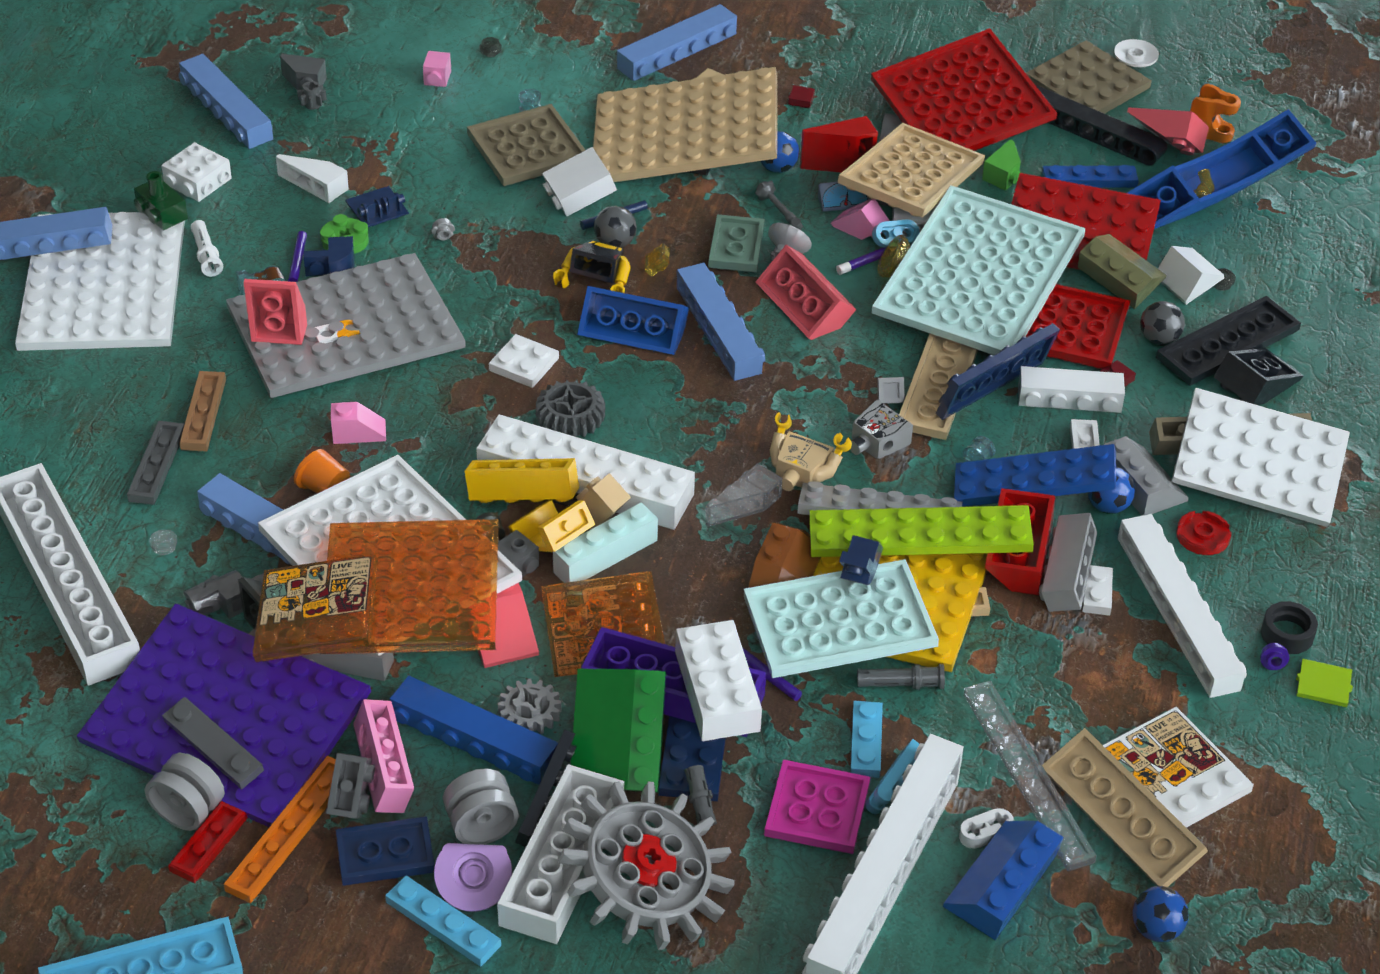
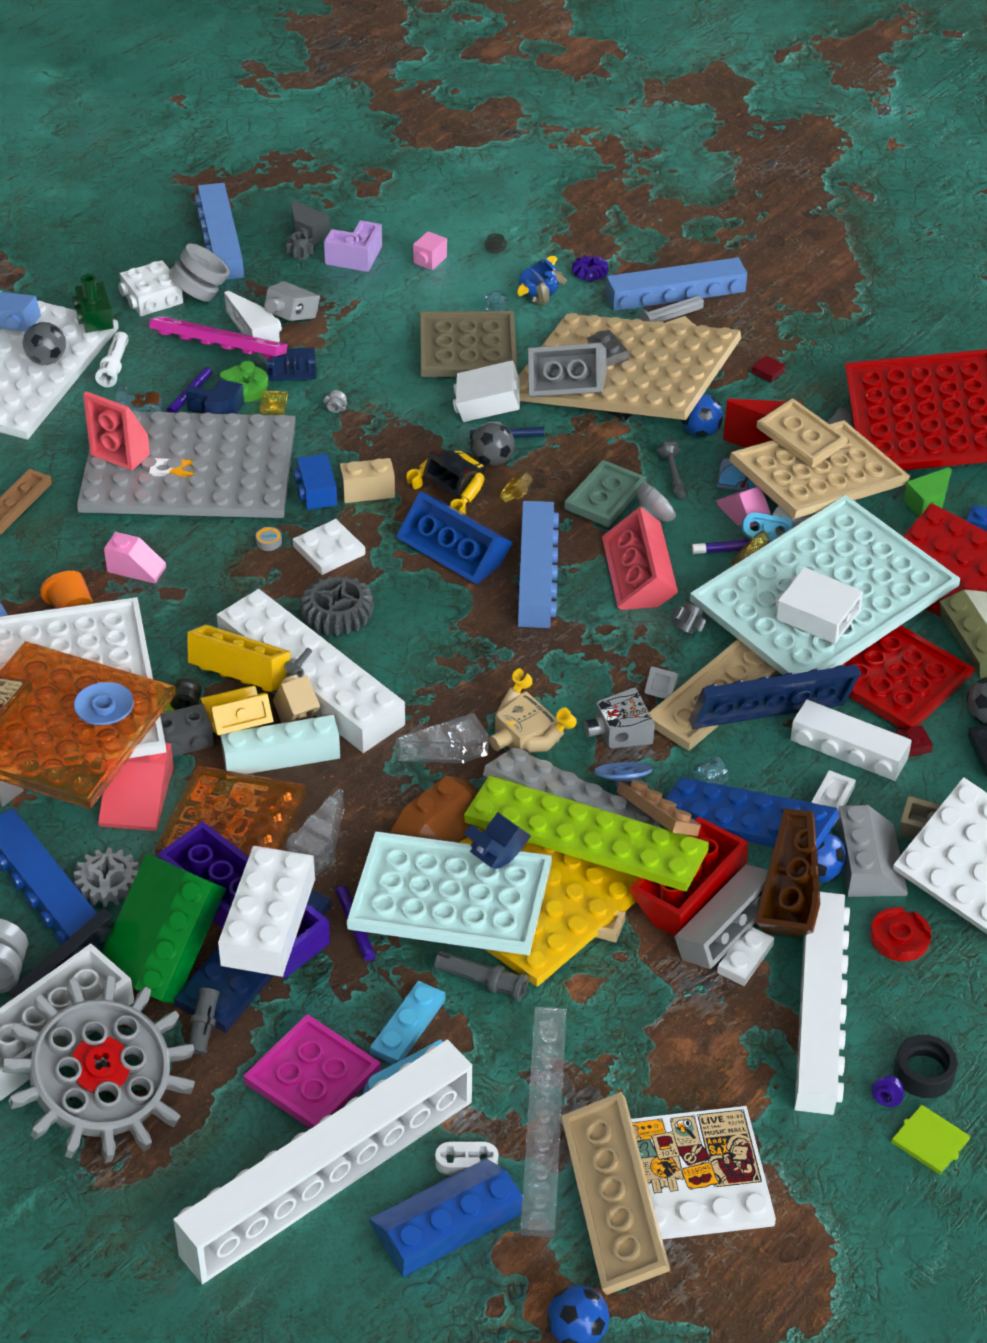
camera: 25 degrees right, 0 degrees up
none -> dark grey piece [22,322,66,365]
none -> medium blue dish [74,682,134,725]
none -> dark pink plate [149,316,287,359]
none -> light grey wheel [169,243,230,302]
none -> light grey tile [255,527,282,551]
none -> clear yellow plate [260,391,288,415]
none -> light grey torso [264,281,320,321]
none -> dark grey hand [284,648,312,678]
none -> clear slope [286,788,344,878]
none -> blue brick [293,454,337,510]
none -> lavender panel [324,220,382,272]
none -> tan brick [340,458,395,503]
none -> blue hair [517,256,567,306]
none -> light grey slope [528,343,607,397]
none -> dark purple gear [572,255,608,281]
none -> flat silver plate [587,330,629,367]
none -> medium blue dish [595,762,652,787]
none -> medium nougat plate [616,779,701,836]
none -> light grey axle [639,296,704,322]
none -> dark grey gear [671,602,707,635]
none -> reddish brown wedge [755,808,821,938]
none -> tan tile [757,398,848,468]
none -> white brick [775,567,863,644]

